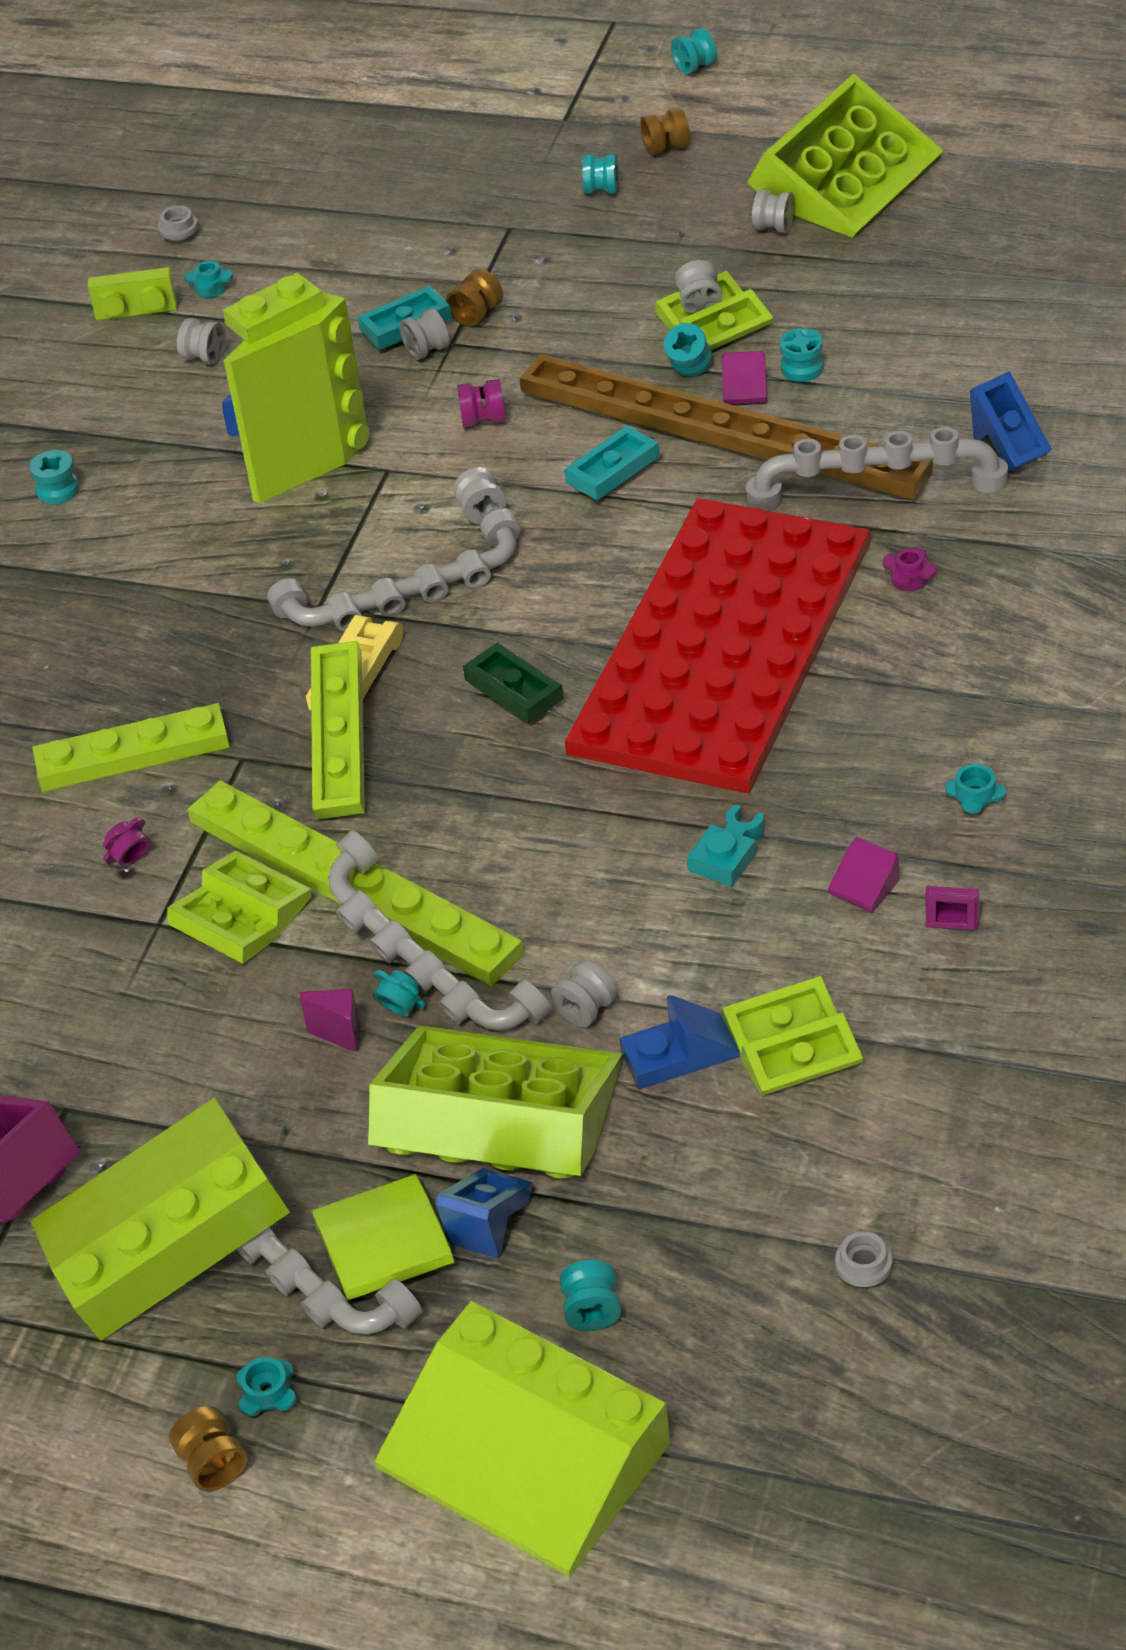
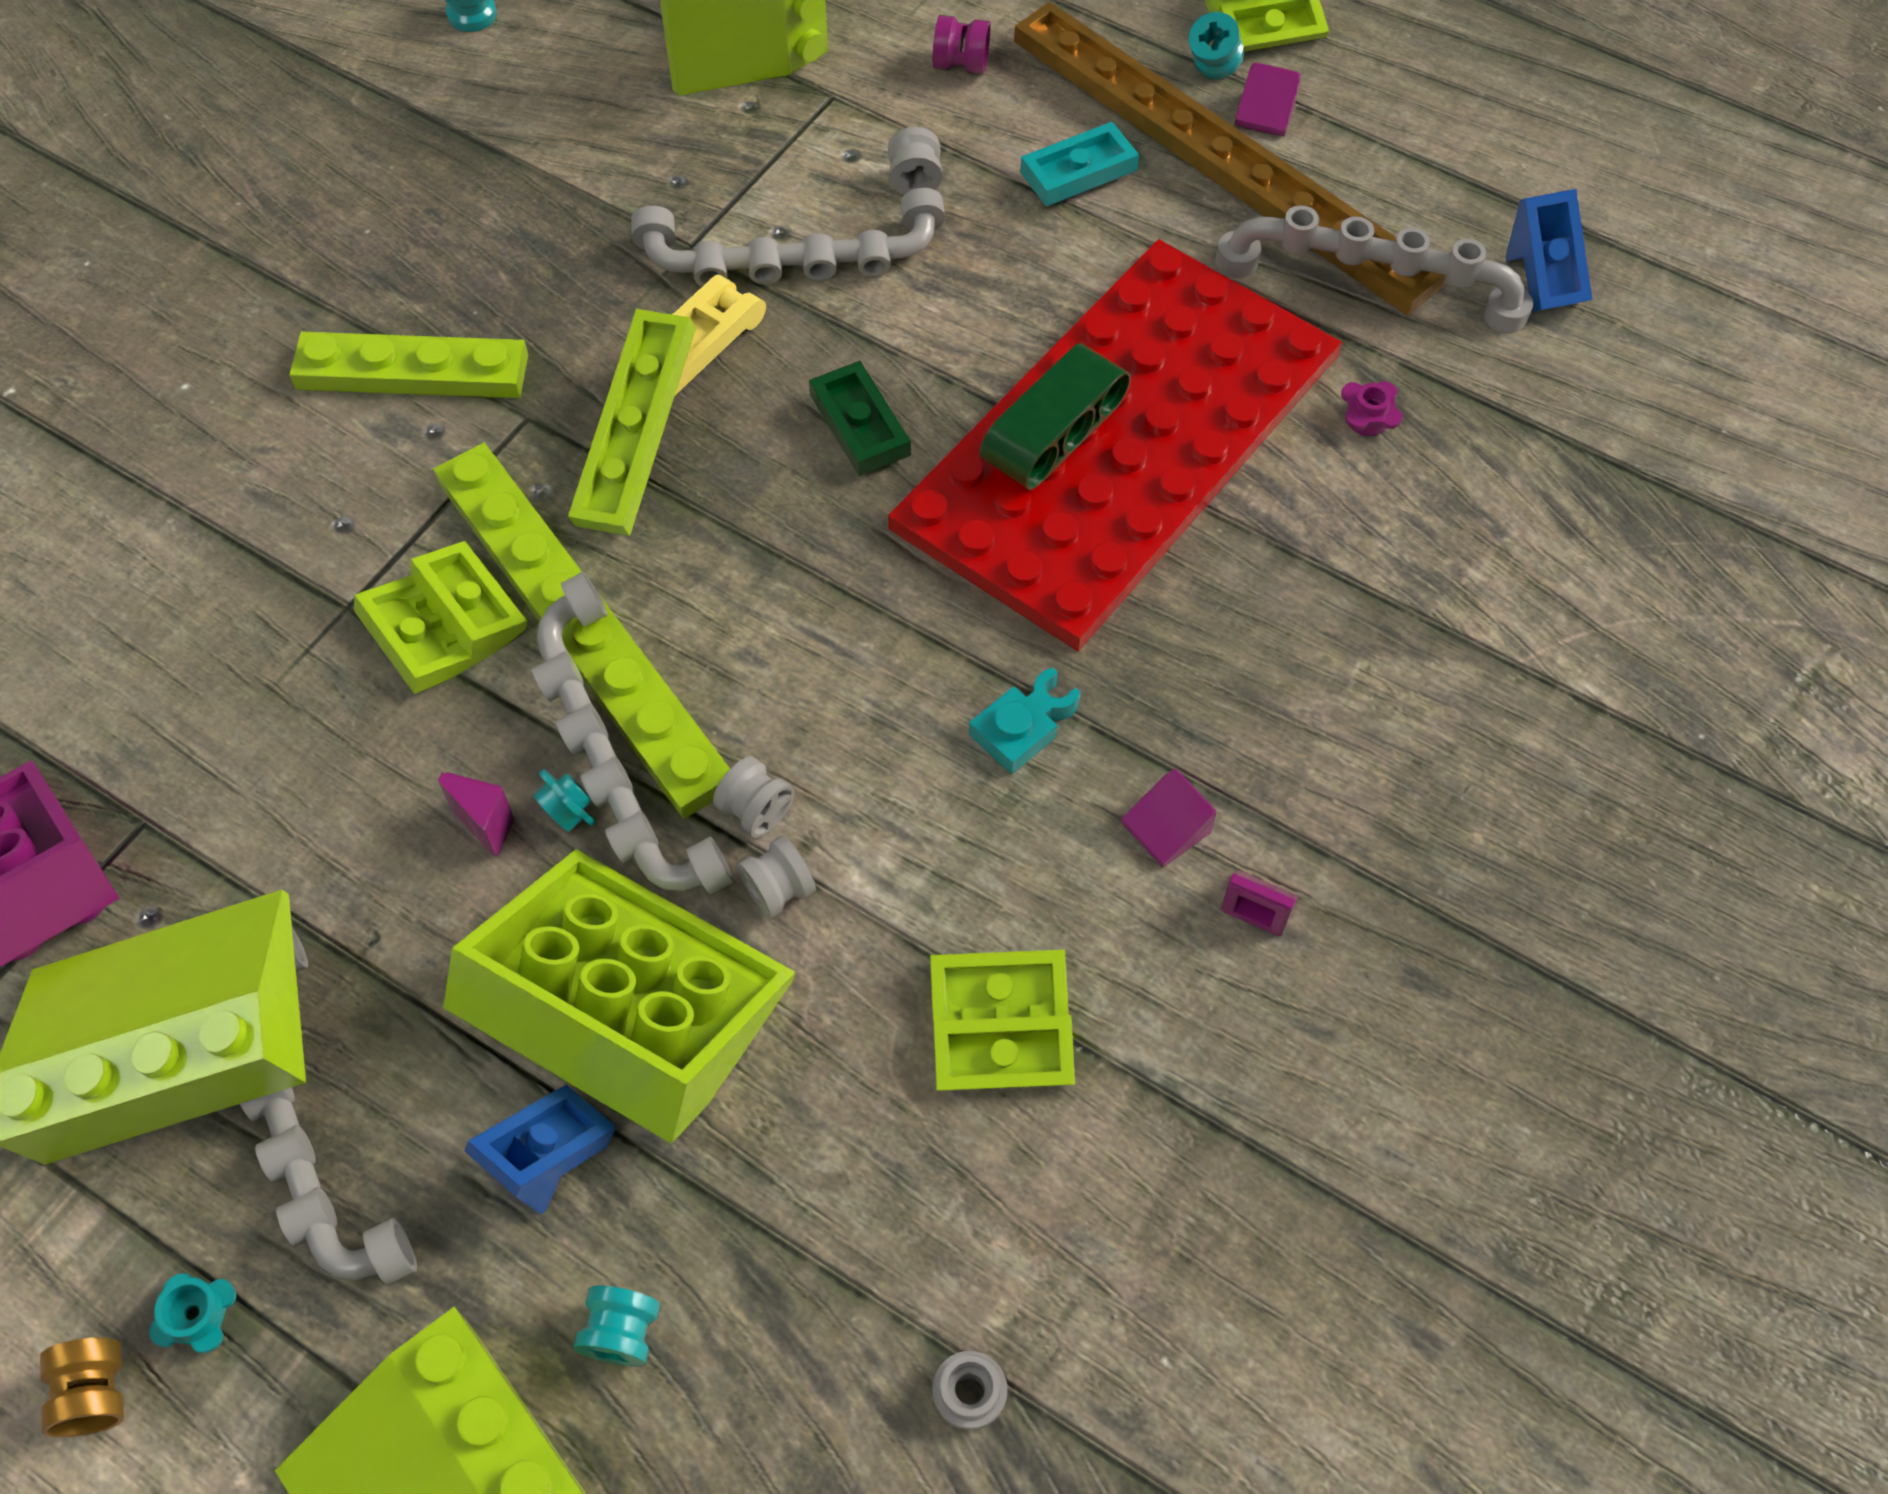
camera: 10 degrees right, 15 degrees up
magenta plate [103,817,151,867] -> none
lime slope [311,1174,454,1301] -> none
blue slope [619,995,739,1090] -> none
teal wheel [780,328,823,382] -> none
teal plate [945,764,1006,814] -> none
none -> light grey wheel [713,756,795,838]
none -> dark green beam [979,343,1131,490]

